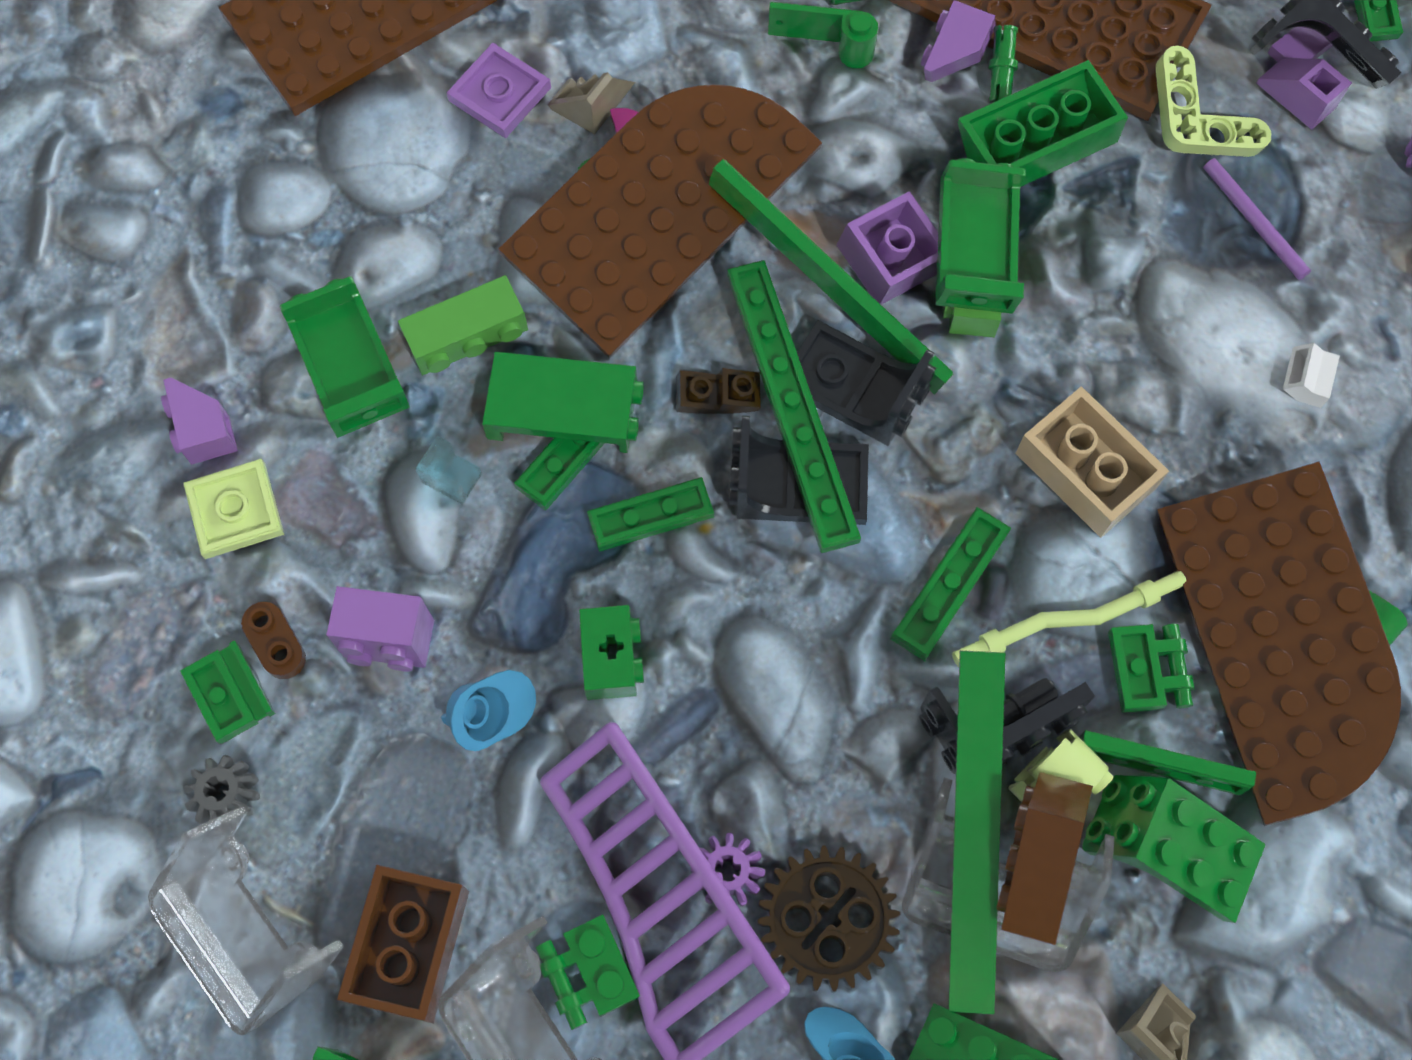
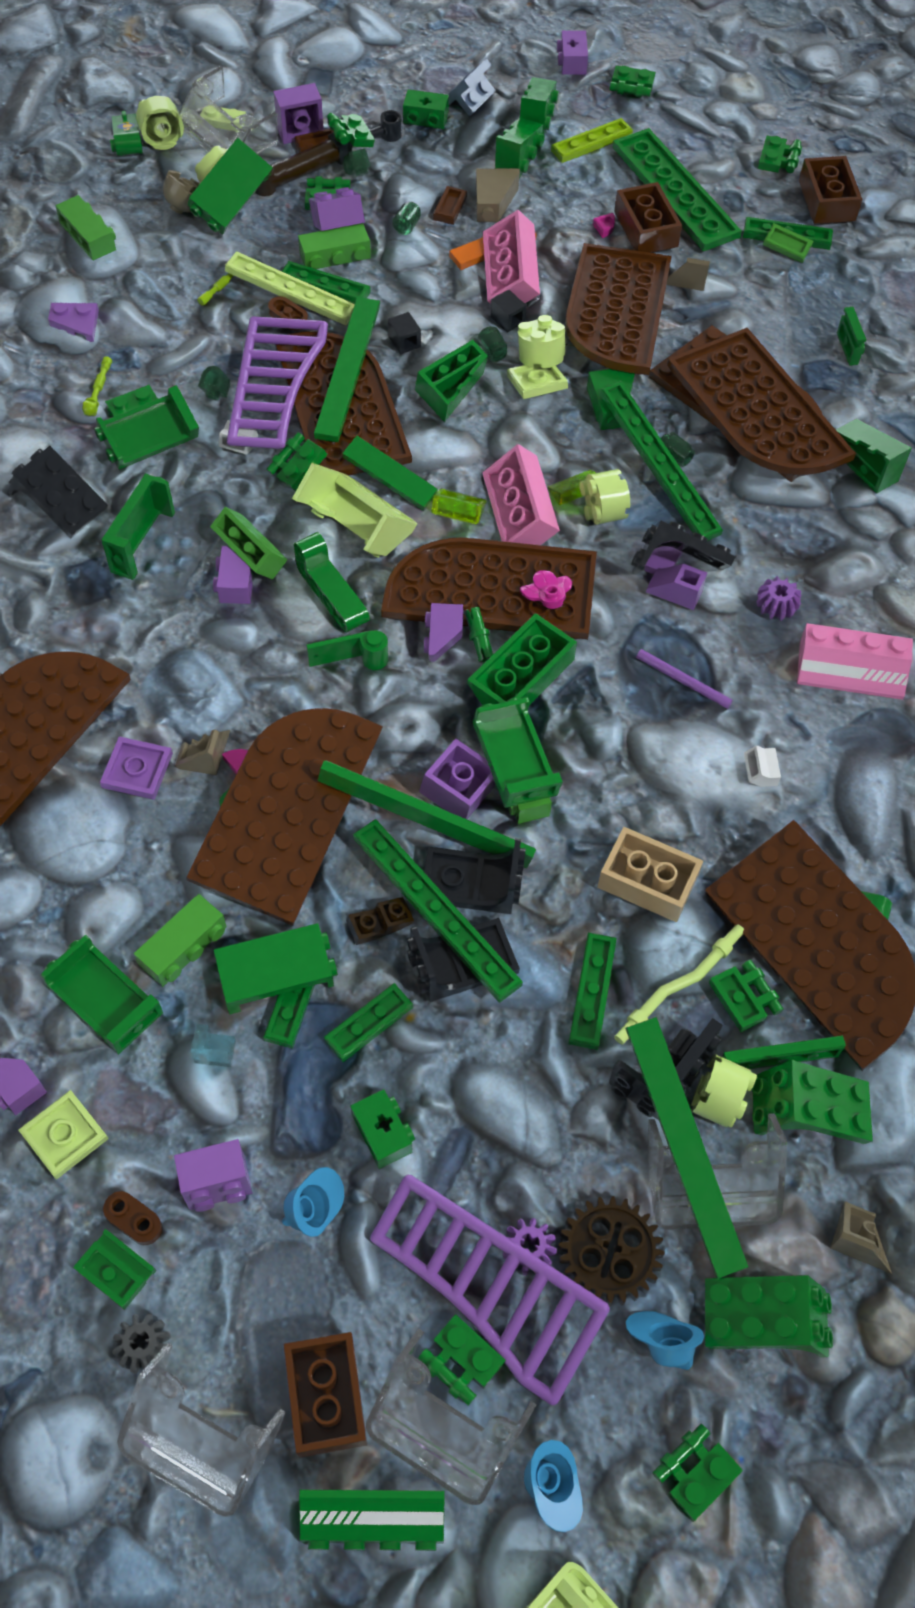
camera: 25 degrees left, 10 degrees down
reddish brown brick [997,772,1093,945] -> none
yellowish green beam [1156,46,1272,157] -> none
none -> dark pink plate [520,570,572,609]

